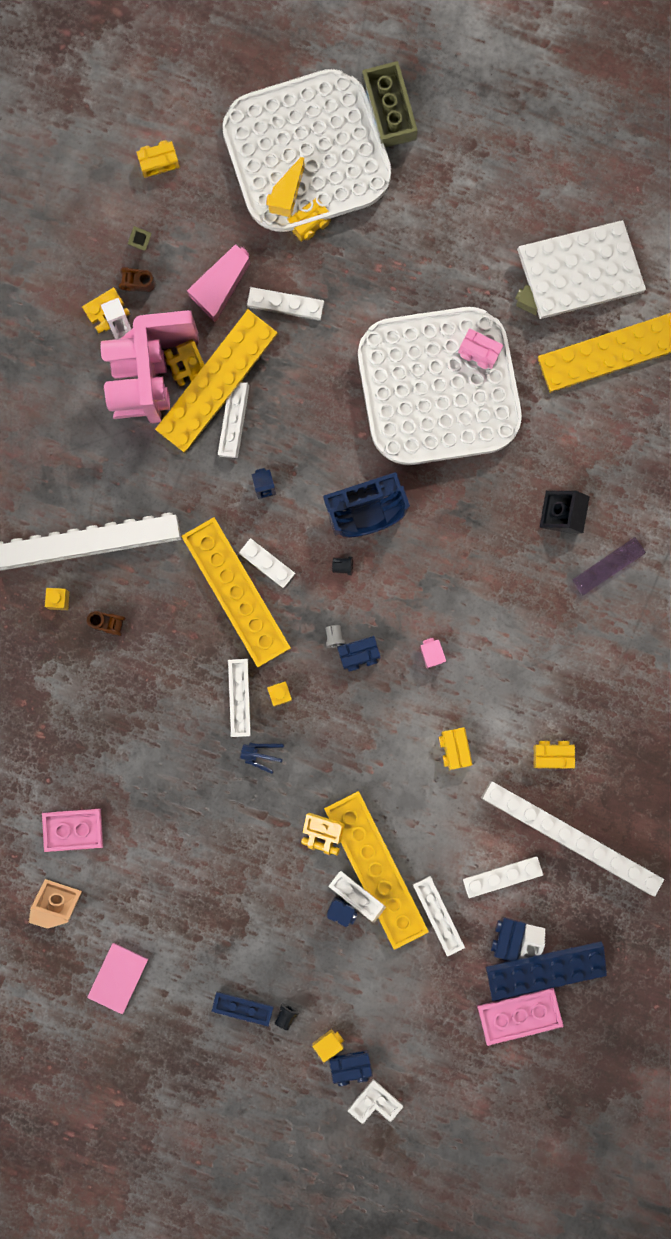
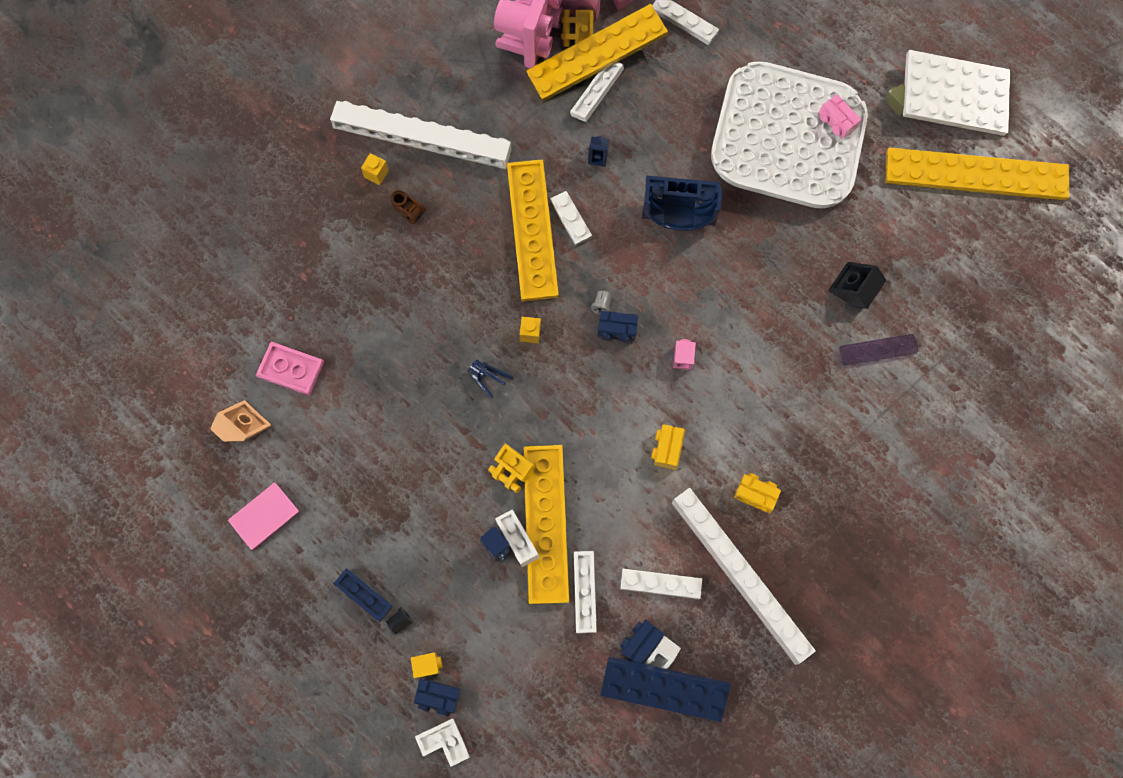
camera: 20 degrees right, 10 degrees down
white plate [228,659,251,737] -> none
black bush [332,556,353,576] -> none
bright pink tile [477,988,564,1046] -> none

